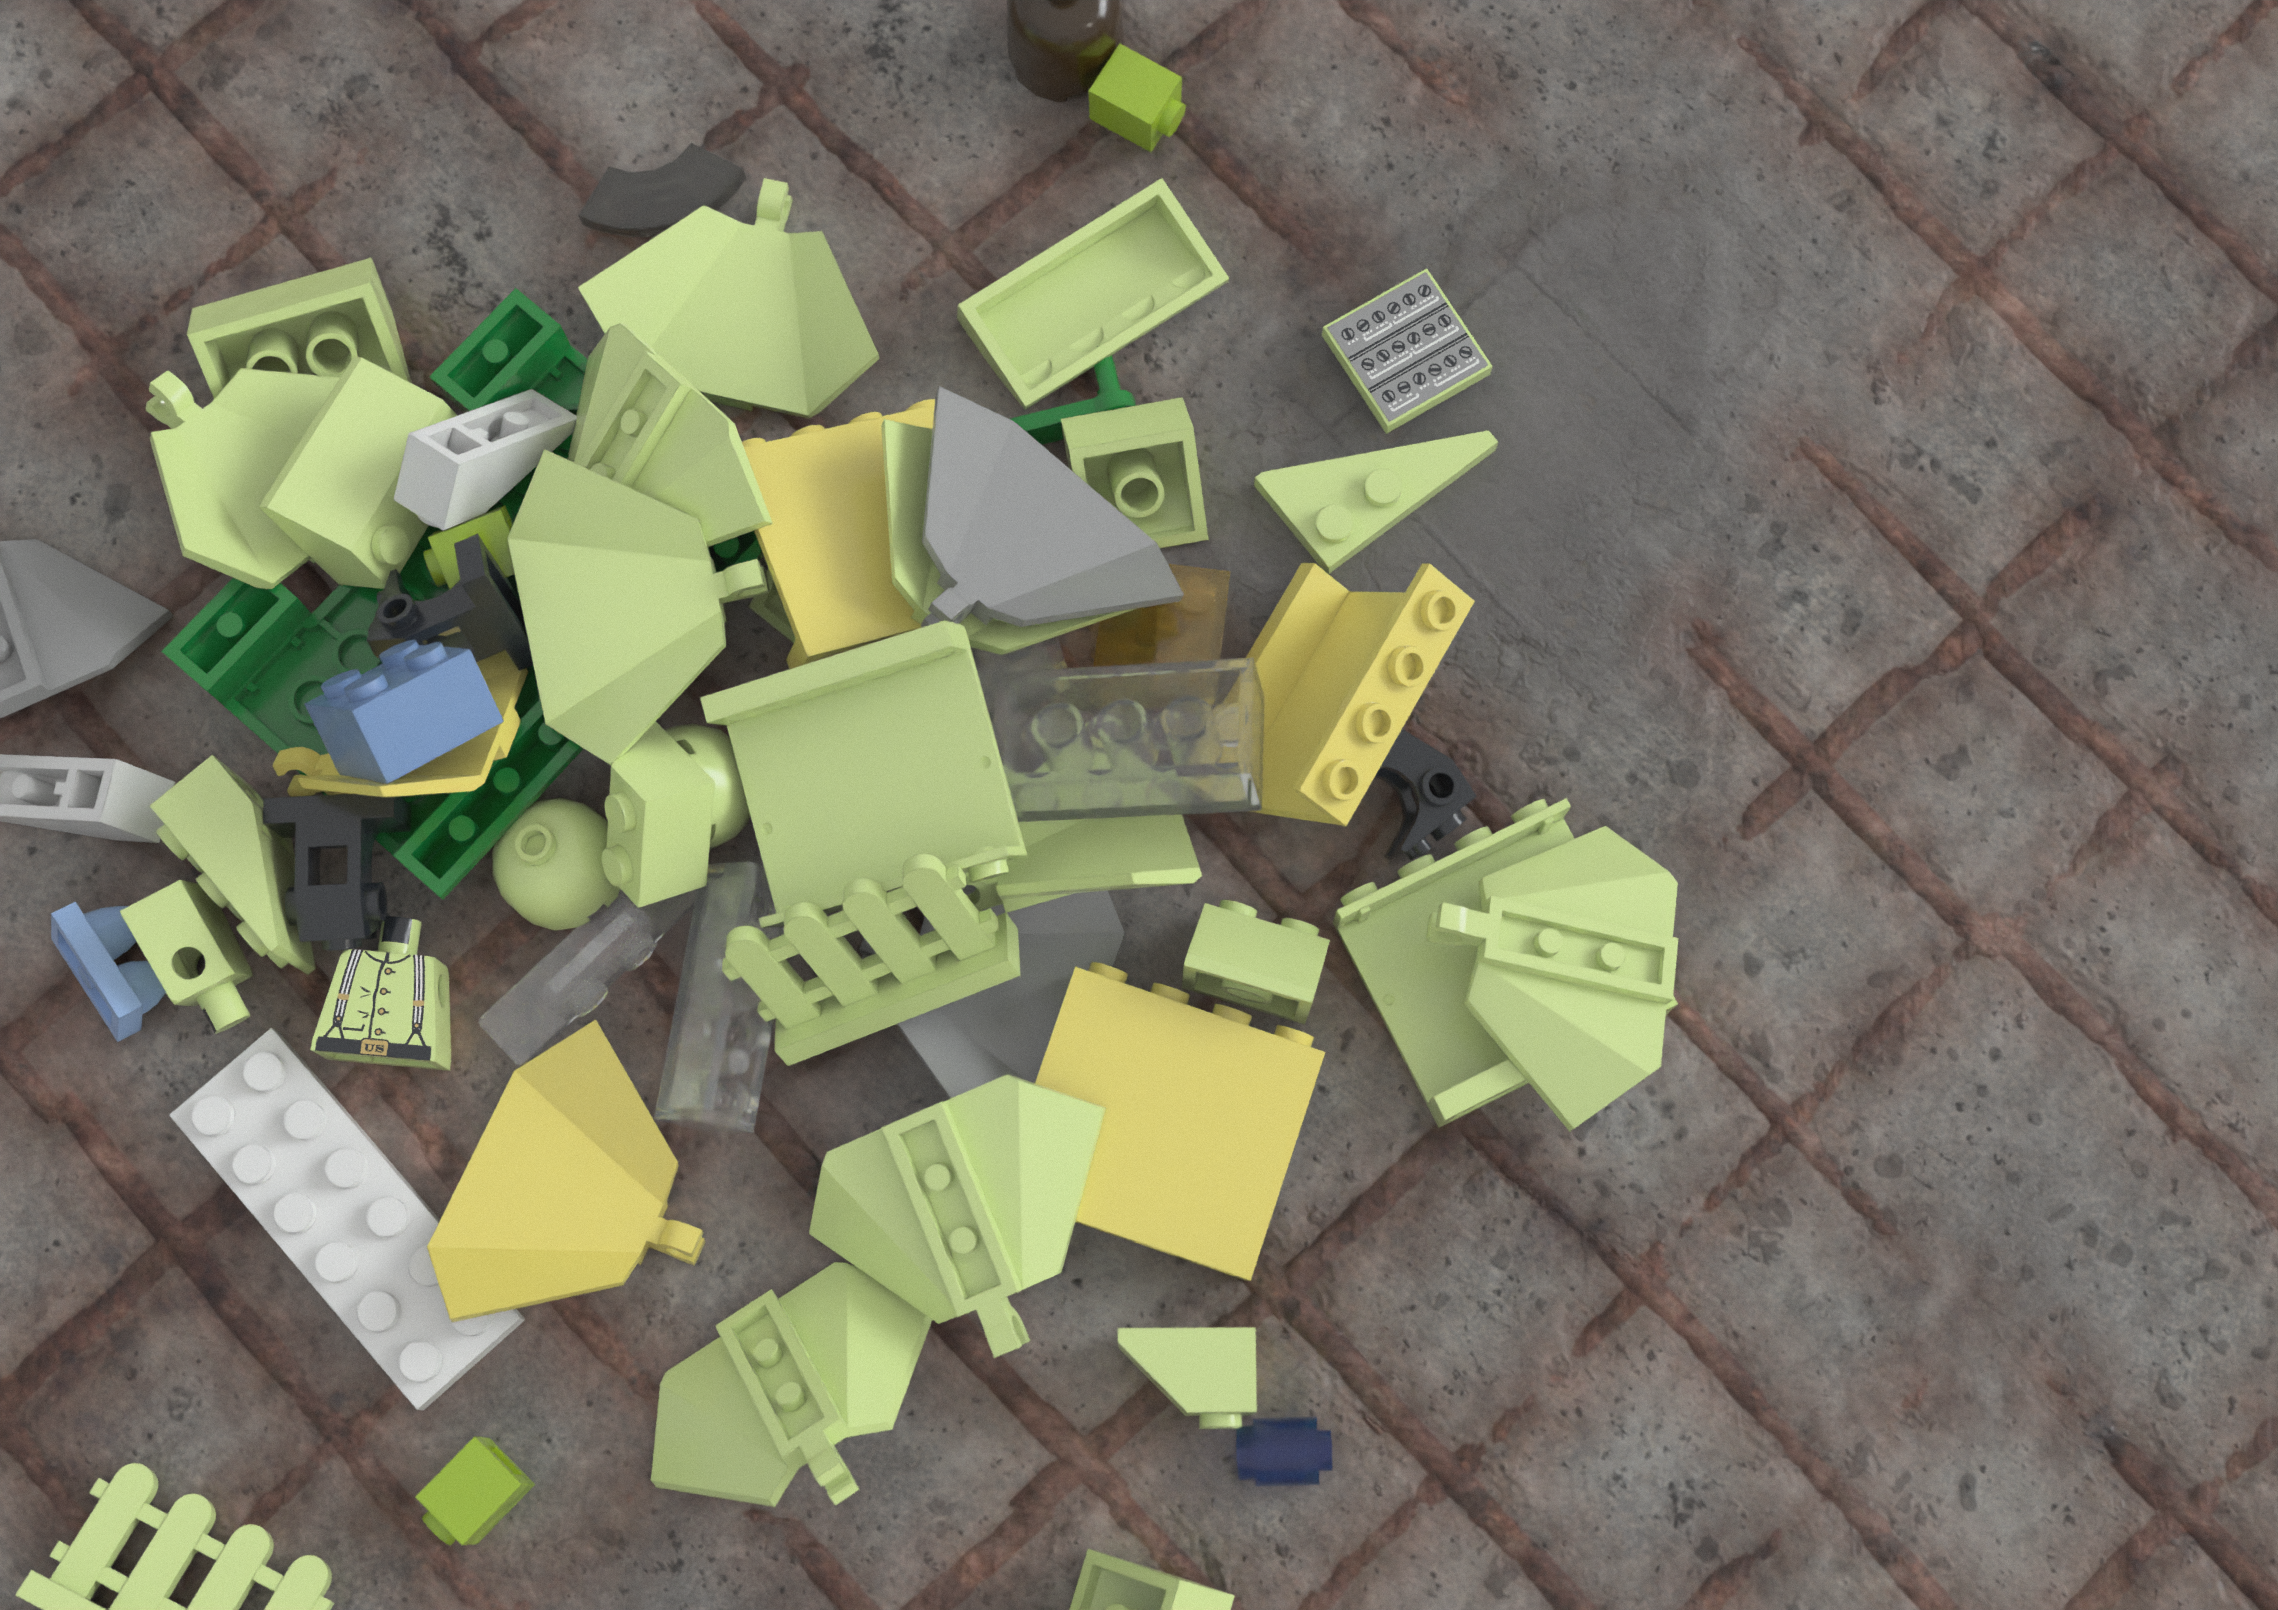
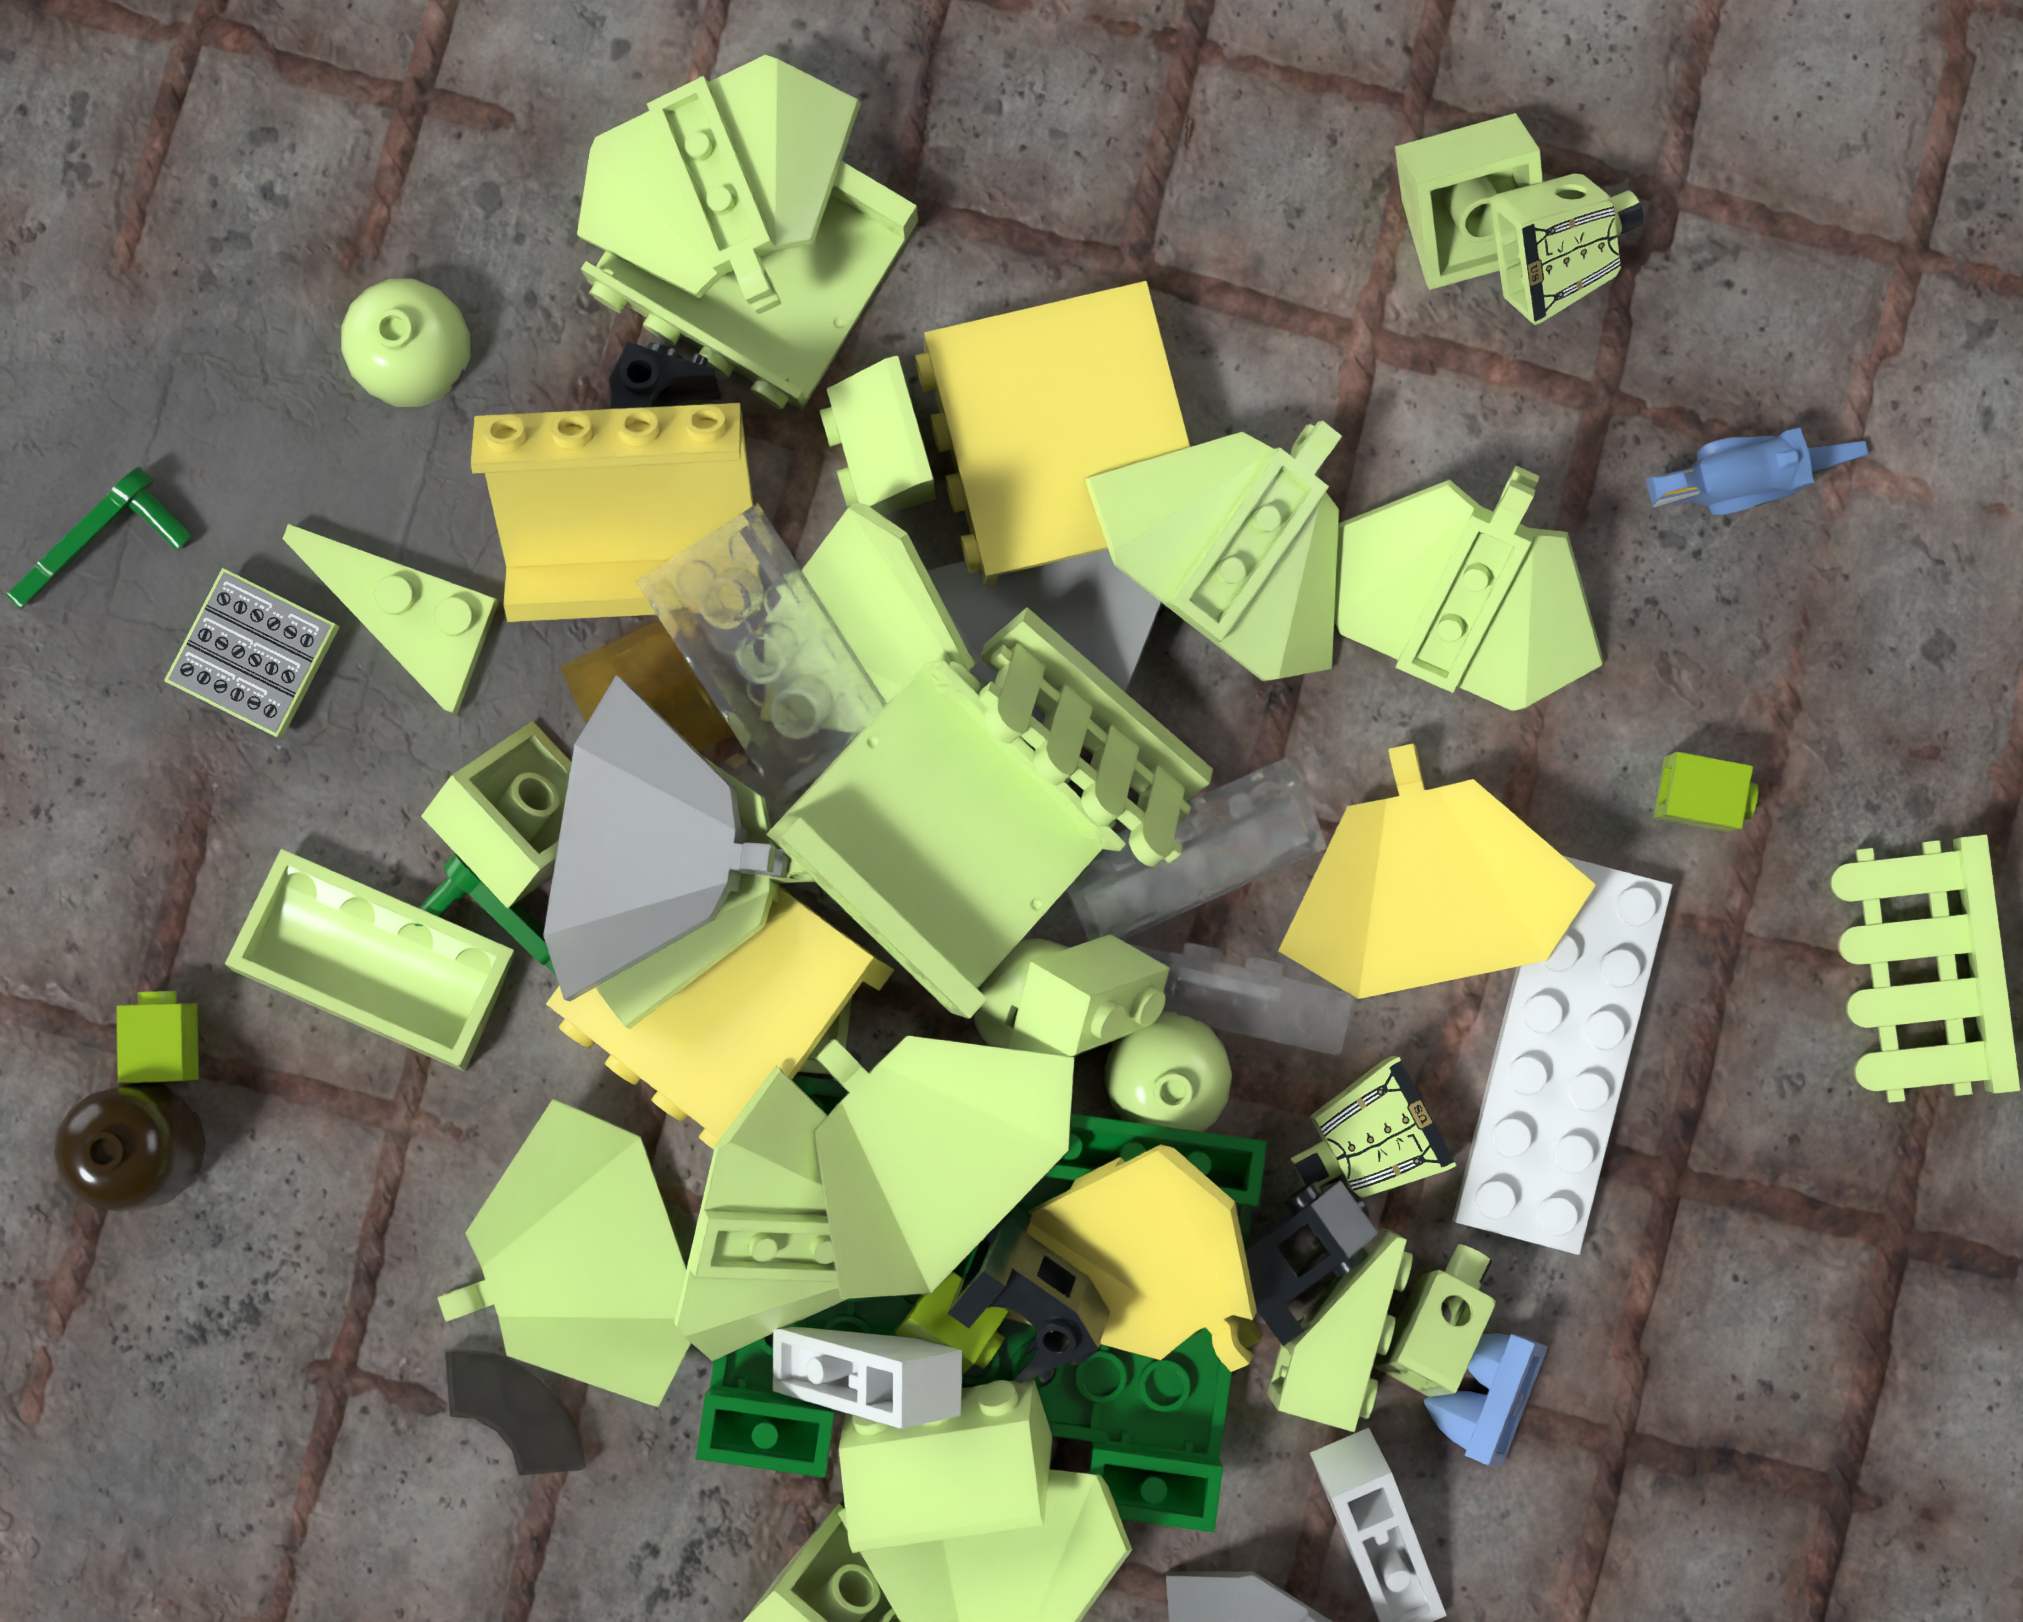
camera: 125 degrees left, 10 degrees up
medium blue brick [305,640,504,784] -> none
yellowish green slope [1118,1327,1257,1429] -> none
clear blue brick [1236,1416,1333,1487] -> none
none -> green piece [6,466,193,609]
none -> yellowish green cylinder [341,279,470,407]

